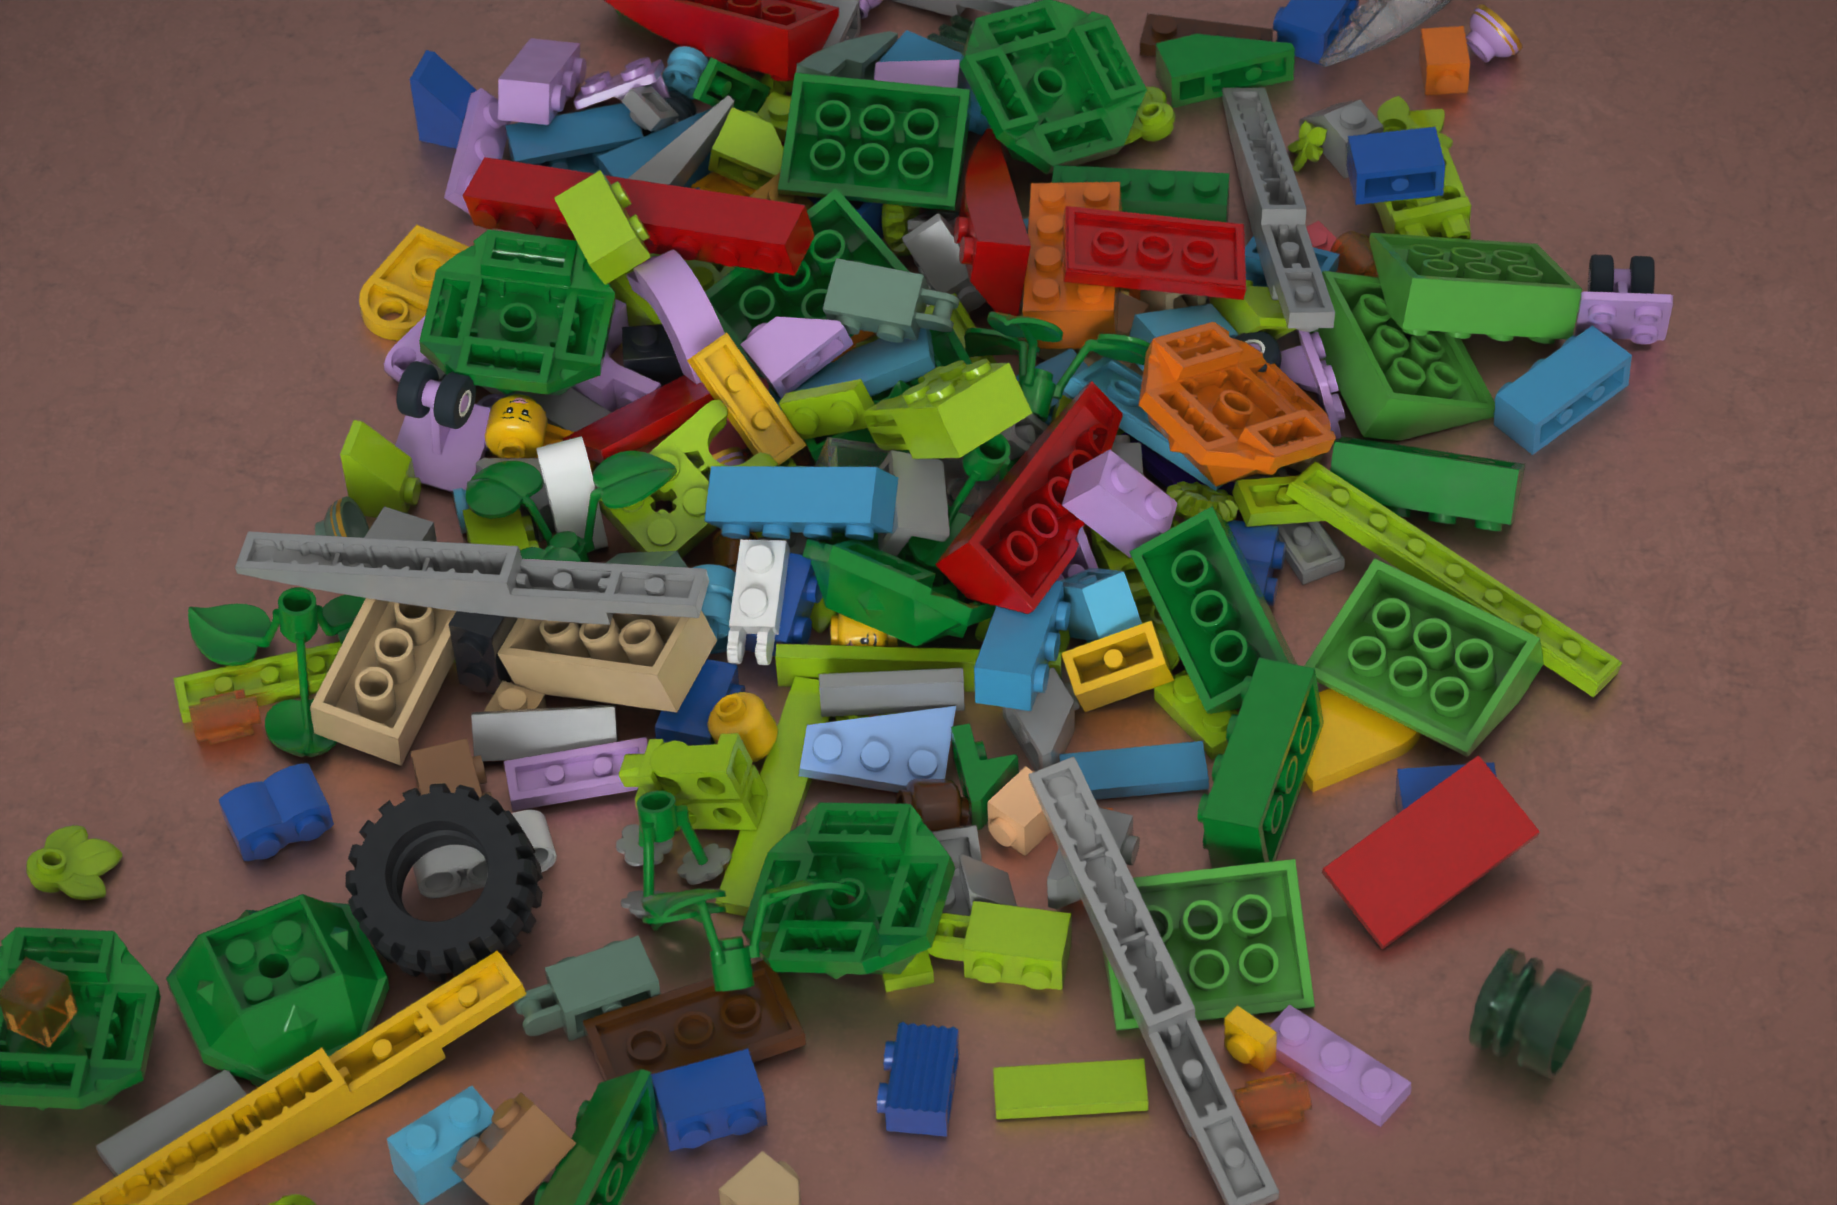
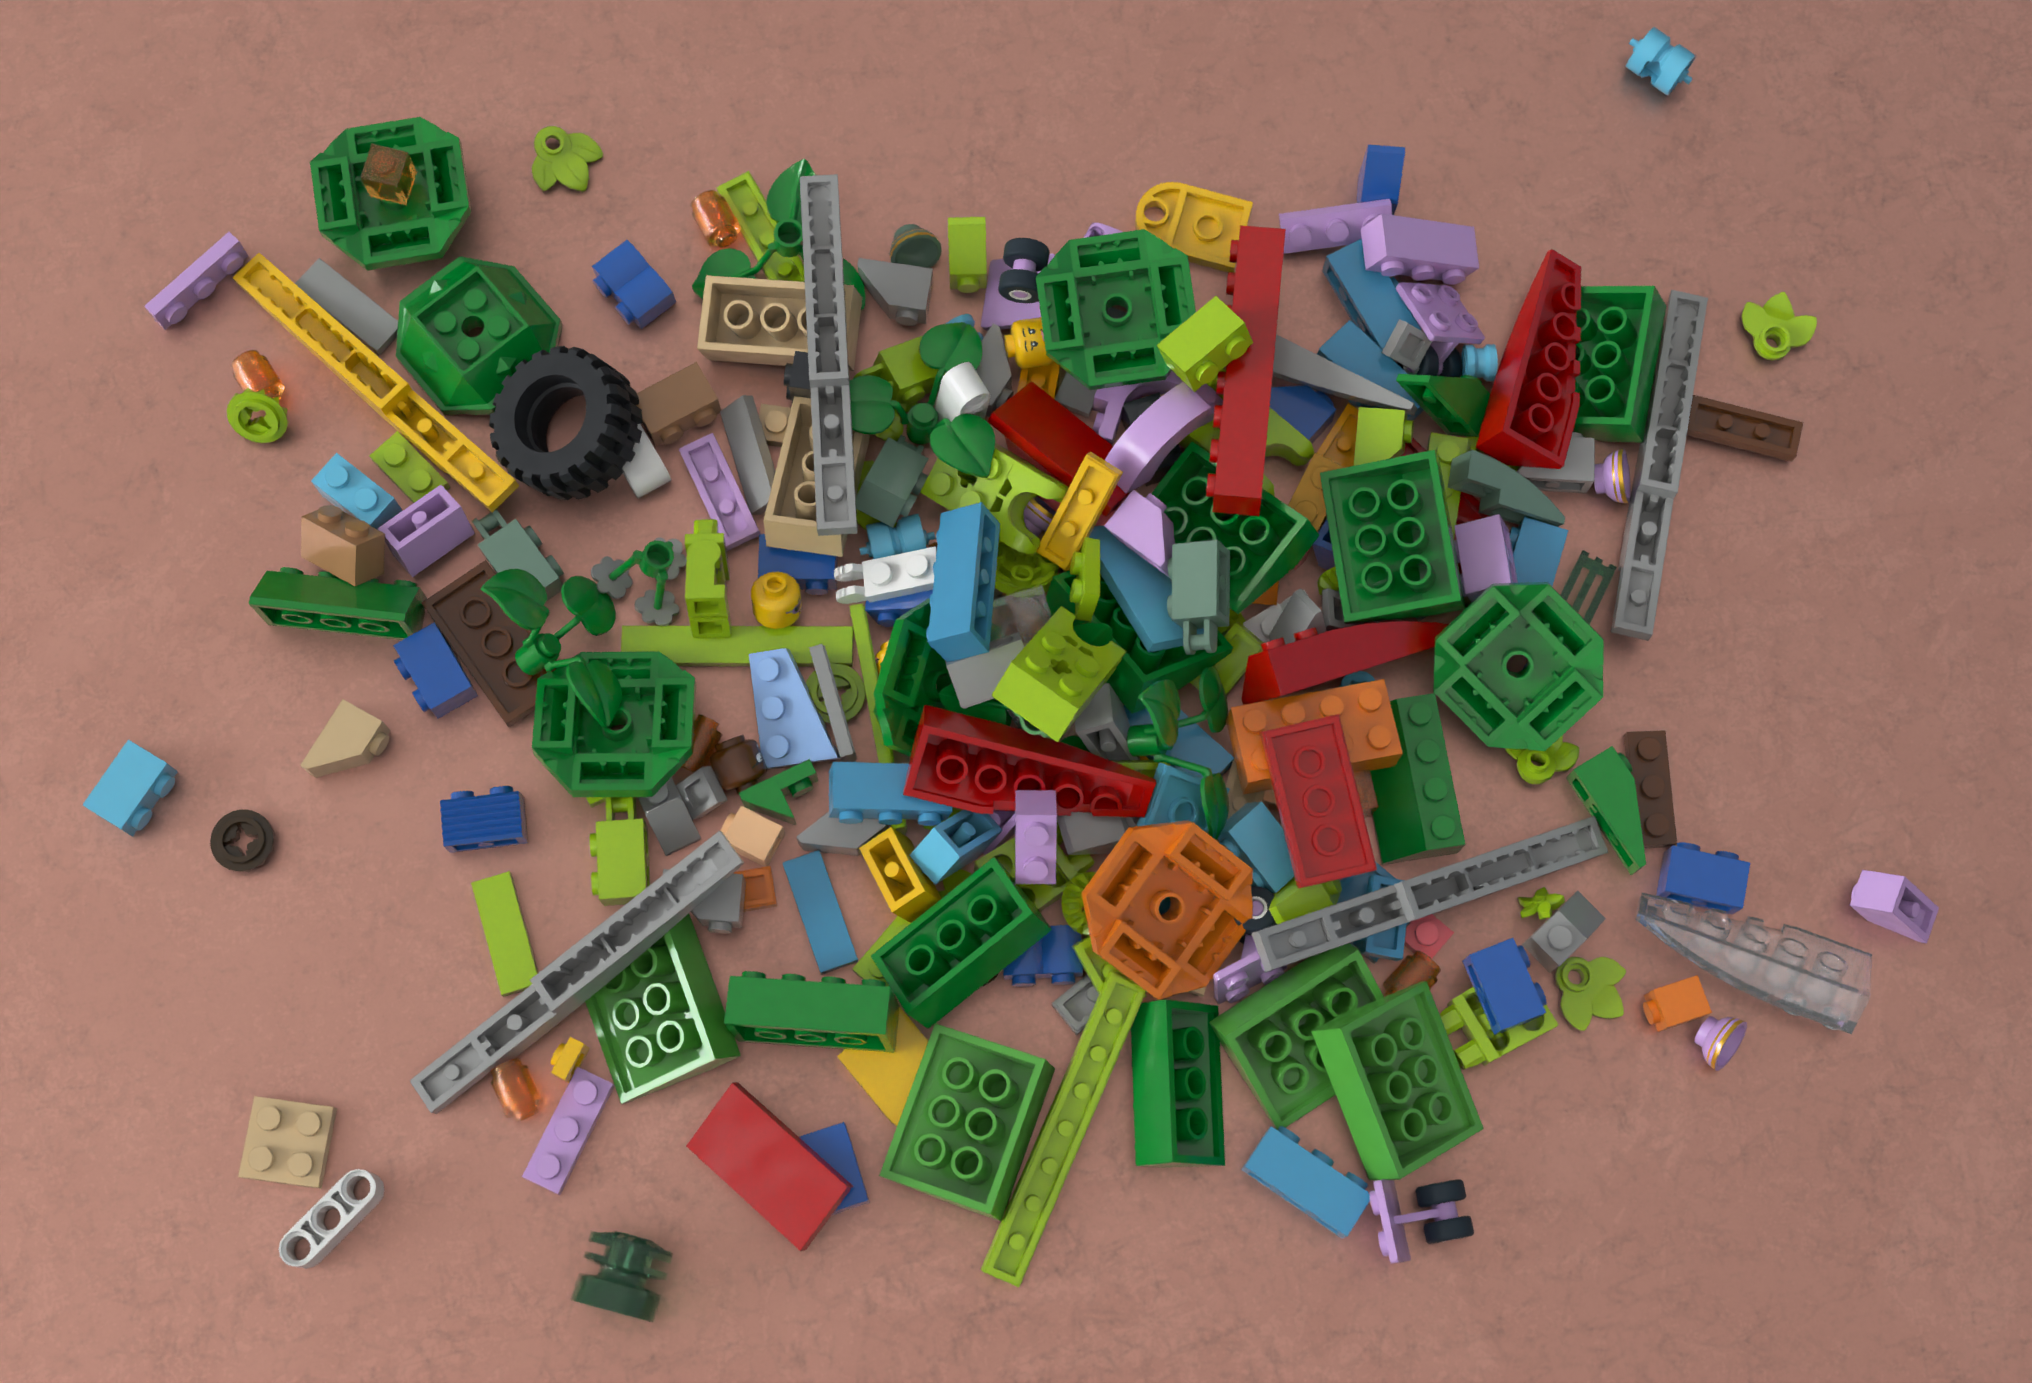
camera: 70 degrees right, 25 degrees up
none -> lime plate [369,431,450,503]
none -> lavender brick [377,485,475,577]

